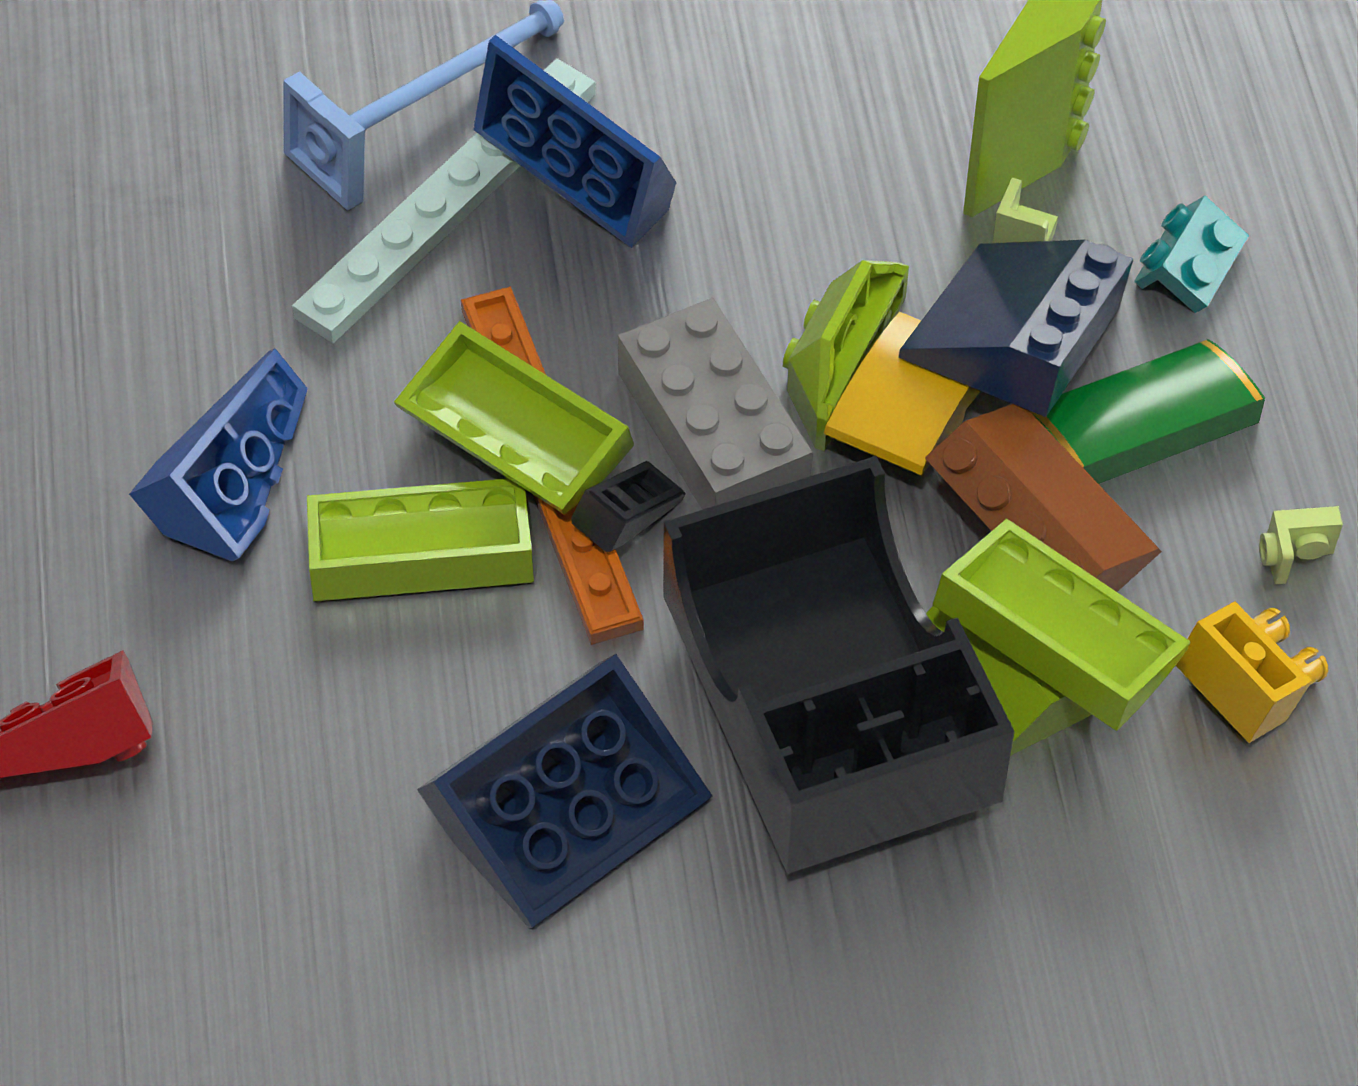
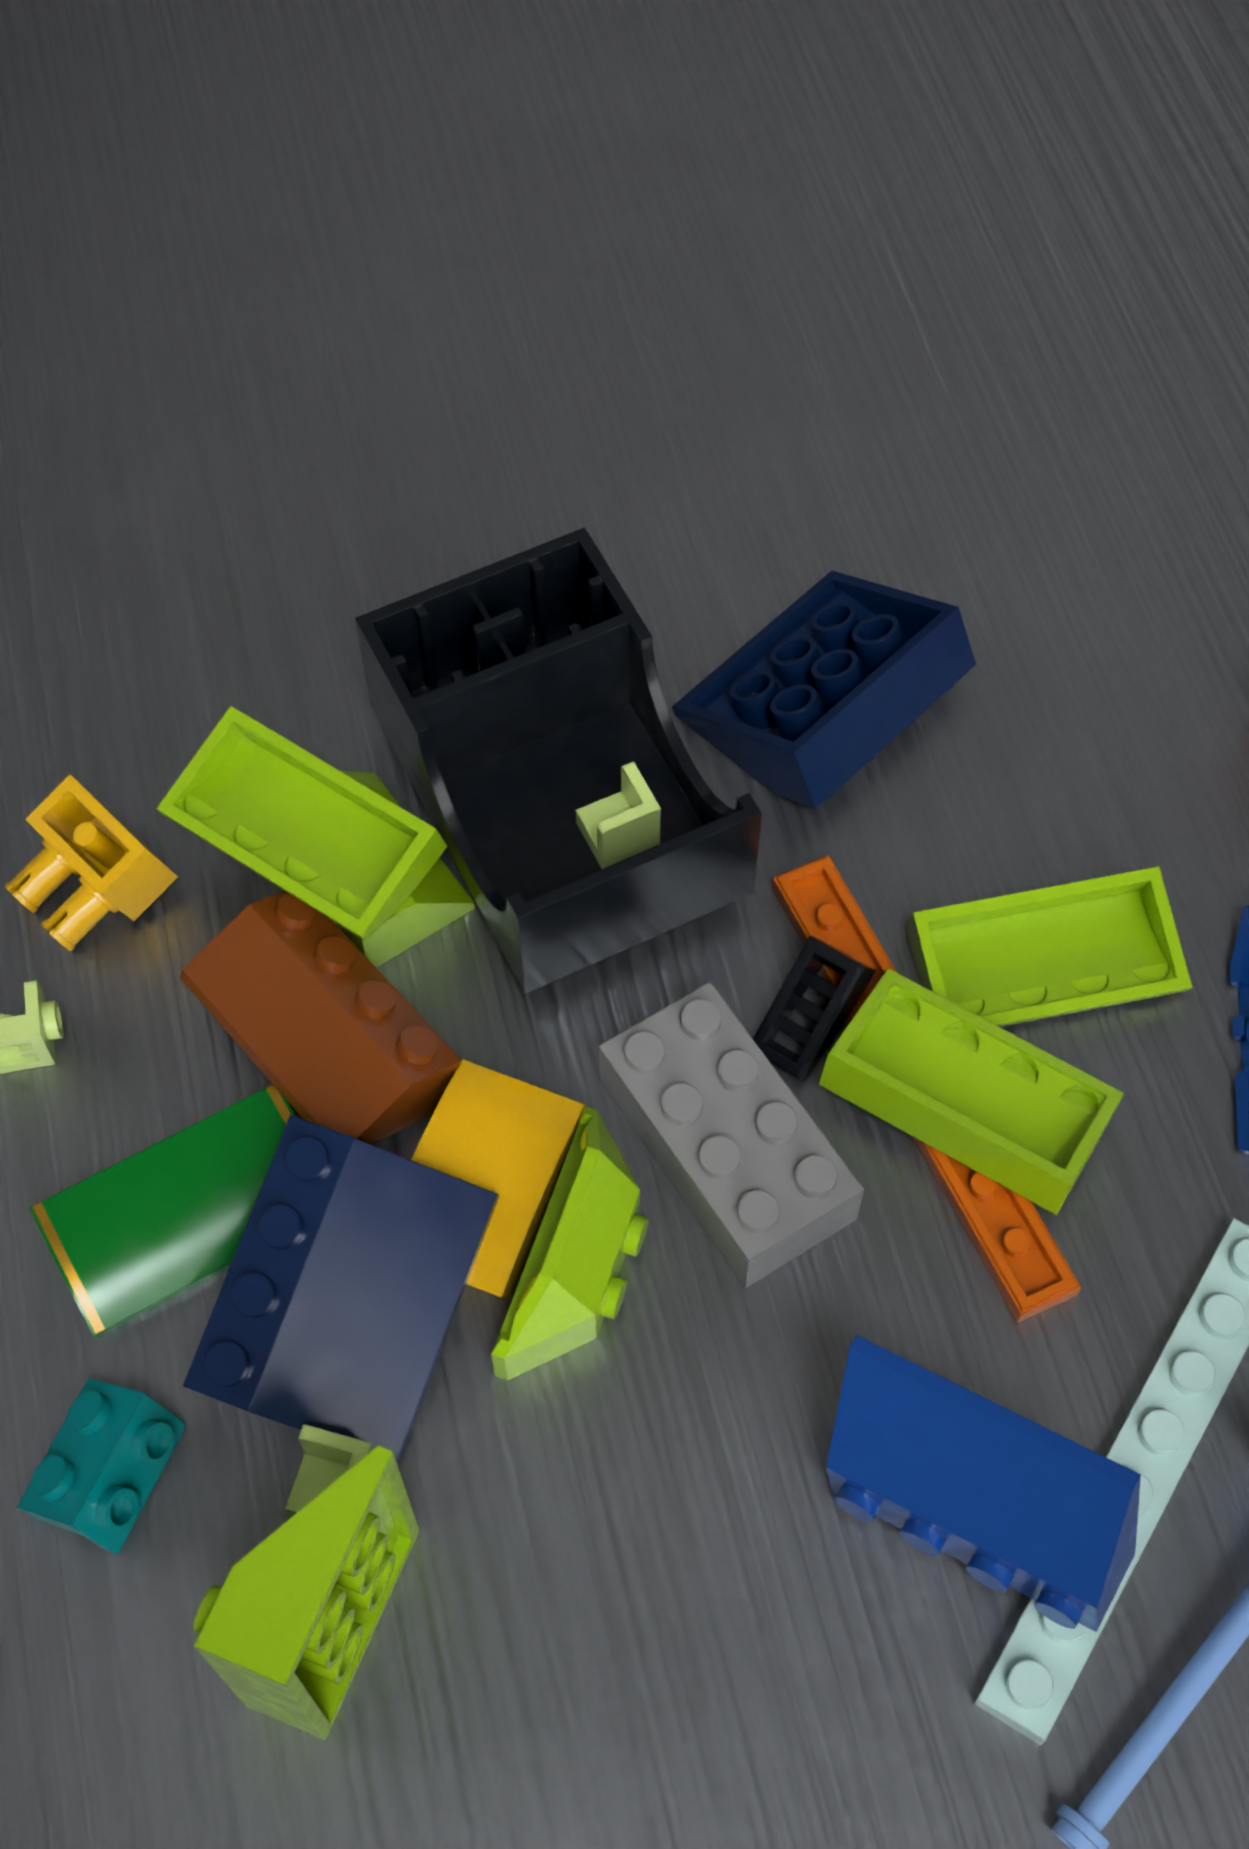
camera: 175 degrees right, 5 degrees up
none -> yellowish green panel [576,762,661,869]

